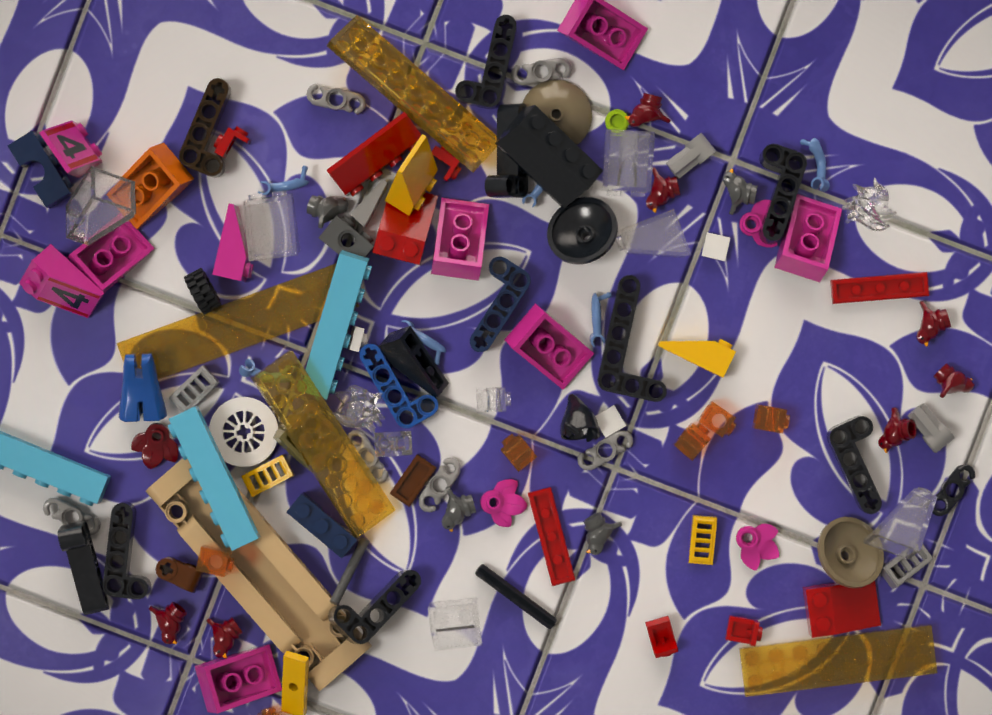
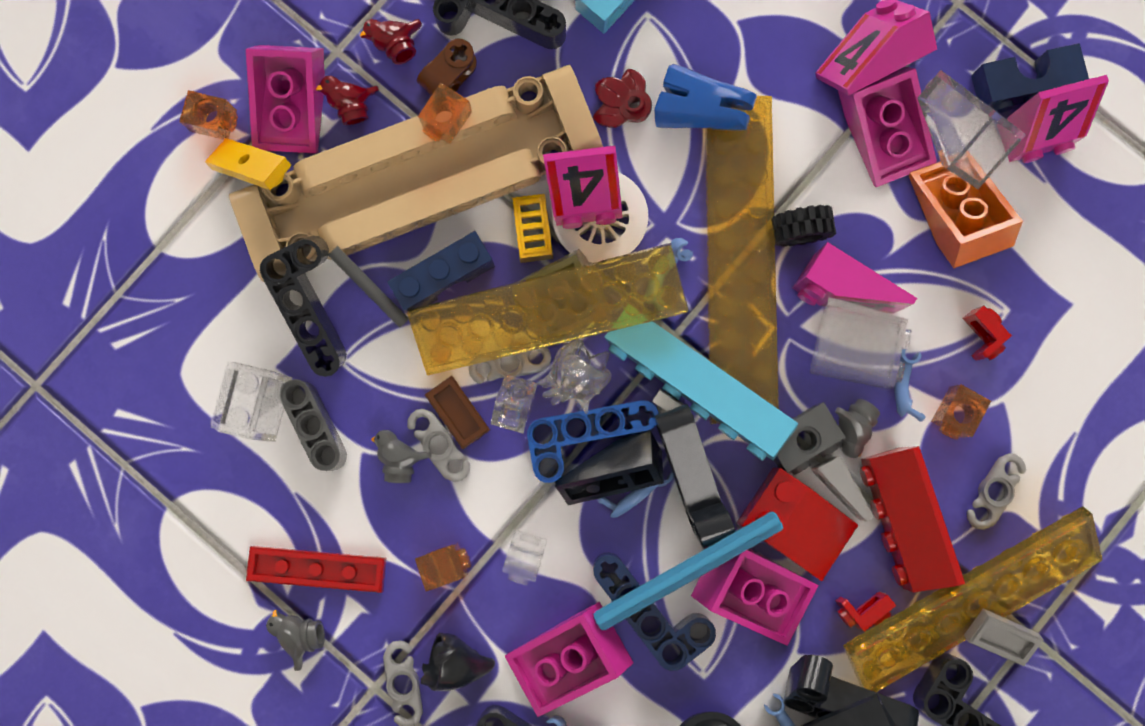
camera: 115 degrees right, 5 degrees down
medium azure brick [168,406,261,551] -> none
light grey slope [169,365,220,412] -> none
dark brown beam [179,78,231,178] -> none
yellow slope [385,134,438,216] -> none
black axle [475,564,557,629] -> none
dark pink plate [480,479,528,527] -> none
white tile [595,405,626,438] -> none
red bracket [645,616,679,658] -> none
none -> dark grey beam [279,379,347,471]
none -> dark pink slope [543,146,623,229]
none -> dark azure axle [593,511,783,630]
none -> beam [654,404,736,549]
none -> clear orange brick [931,384,991,440]
none -> light grey tile [964,609,1044,666]

